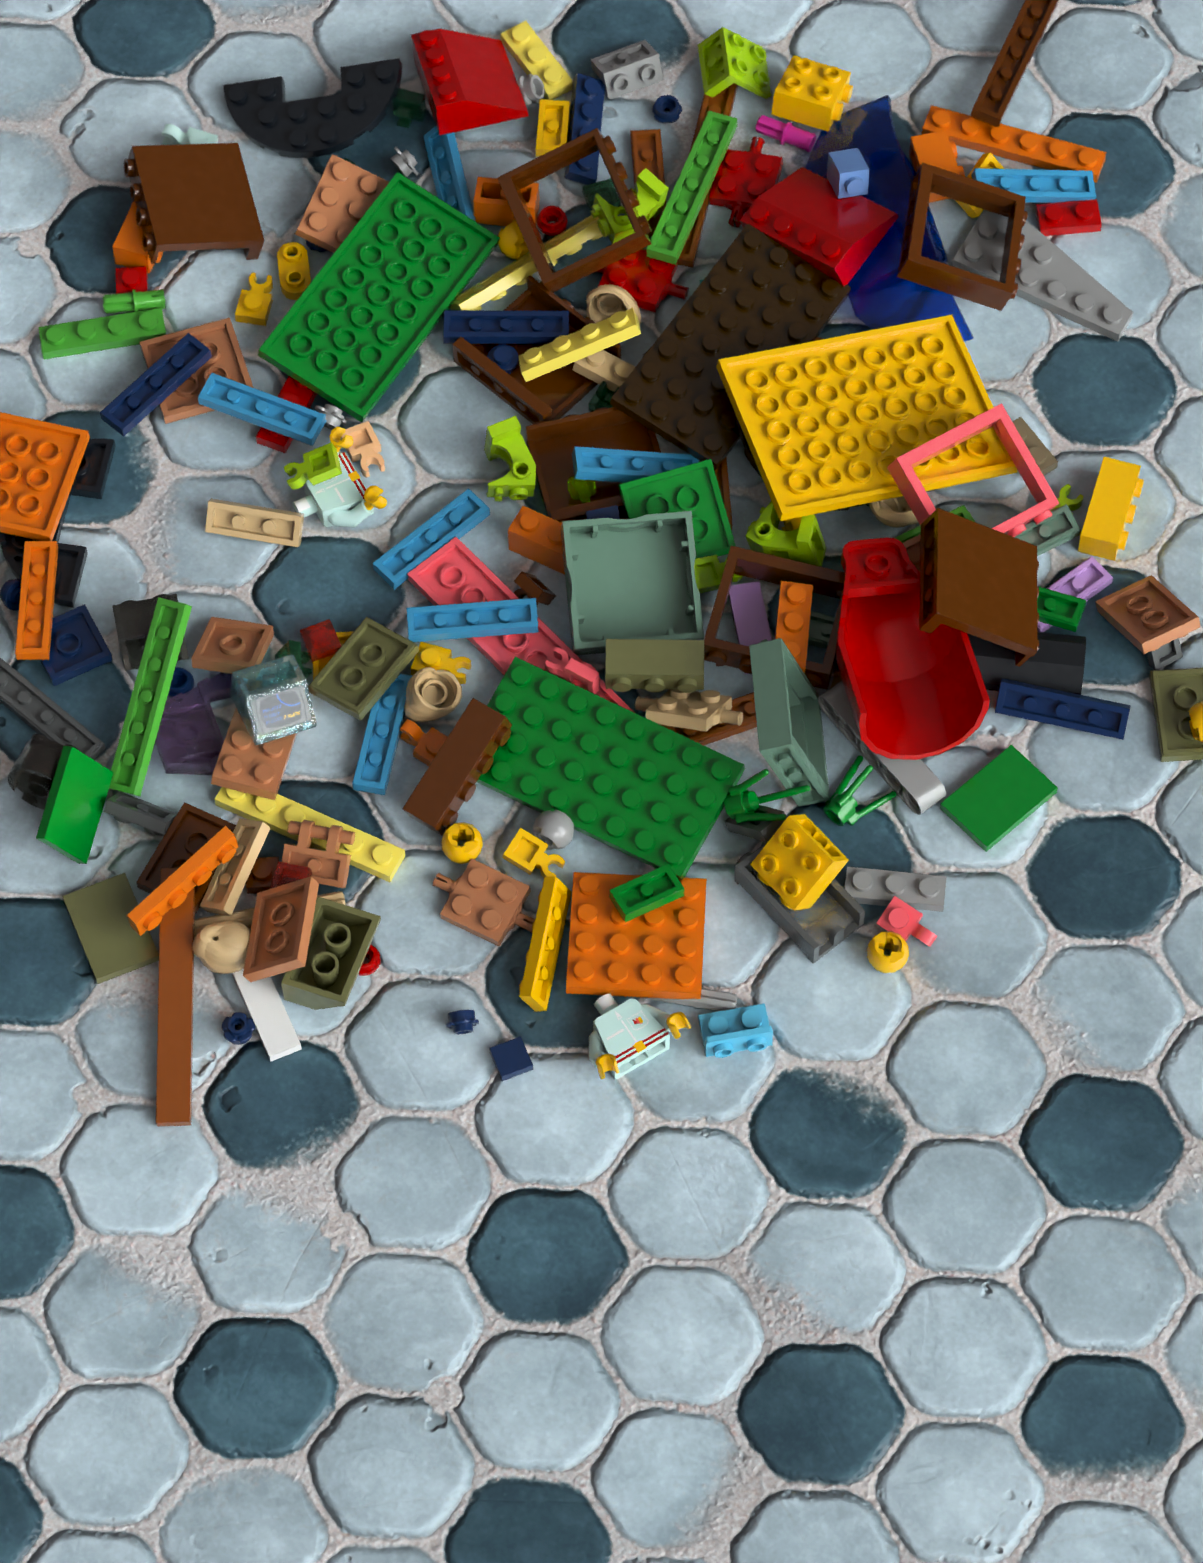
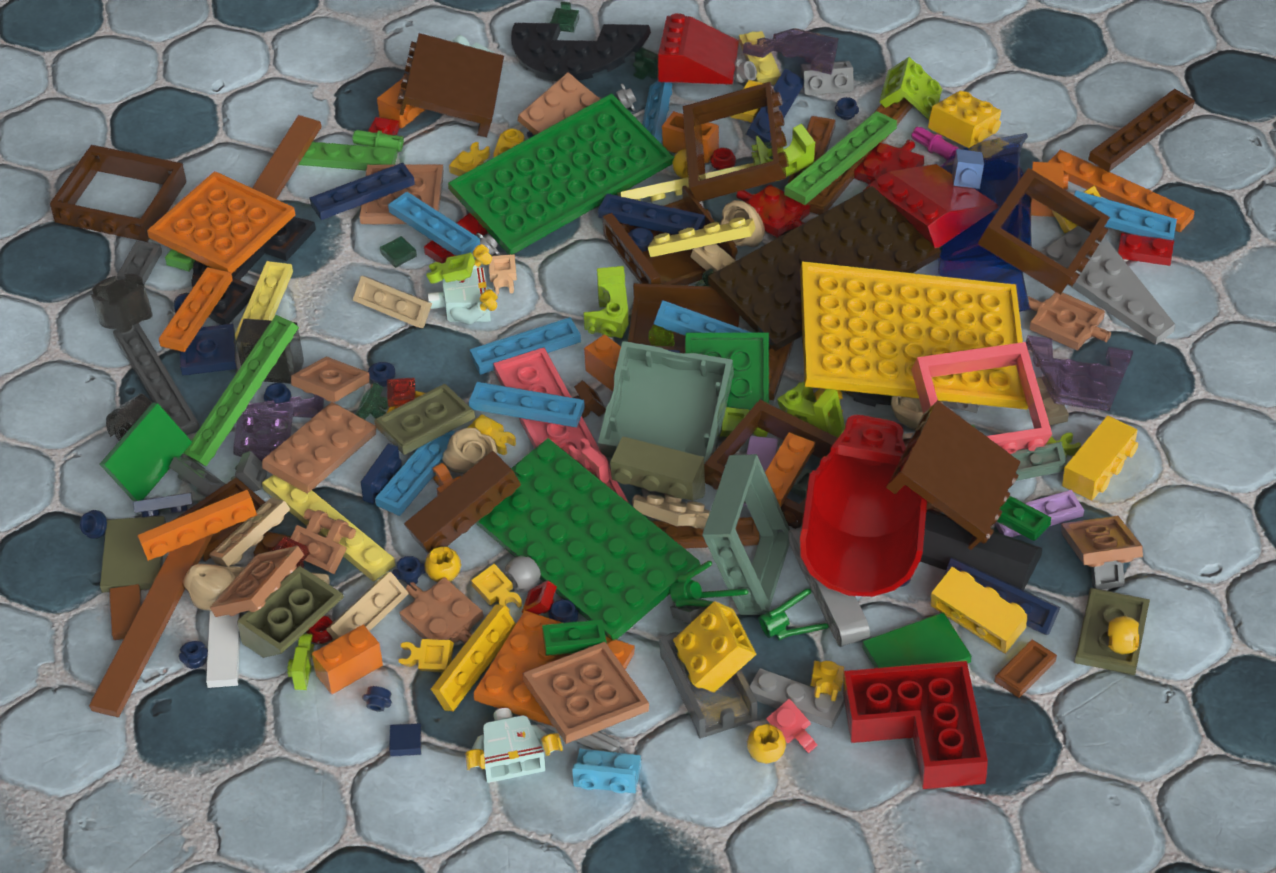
camera: 20 degrees right, 15 degrees down
clear light blue slope [230,654,317,746] -> none
none -> dark blue plate [80,510,107,539]
none -> dark orange tile [110,584,142,640]
none -> plate [133,492,193,517]
none -> dark grey tile [231,451,267,492]
none -> light yellow plate [235,261,293,345]
none -> dark orange tile [252,115,322,199]
none -> lime plate [287,634,314,690]
none -> orange brick [312,624,383,694]
none -> tan plate [326,571,409,640]
none -> dark blue plate [360,443,402,504]
none -> dark blue plate [368,362,396,387]
none -> clear green tile [380,236,417,268]
none -> dark blue plate [392,556,426,586]
none -> yellow plate [399,639,454,672]
none -> red plate [522,580,557,615]
none -> nougat plate [523,642,649,744]
none -> dark blue plate [549,600,579,623]
none -> clear green tile [550,2,579,33]
none -> clear purple wing [743,28,839,75]
none -> yellow plate [811,660,844,701]
none -> red brick [843,661,988,789]
none -> yellow brick [931,567,1027,654]
none -> dark orange tile [995,639,1057,698]
none -> nougat plate [1024,292,1111,351]
none -> clear purple wing [1026,335,1133,411]

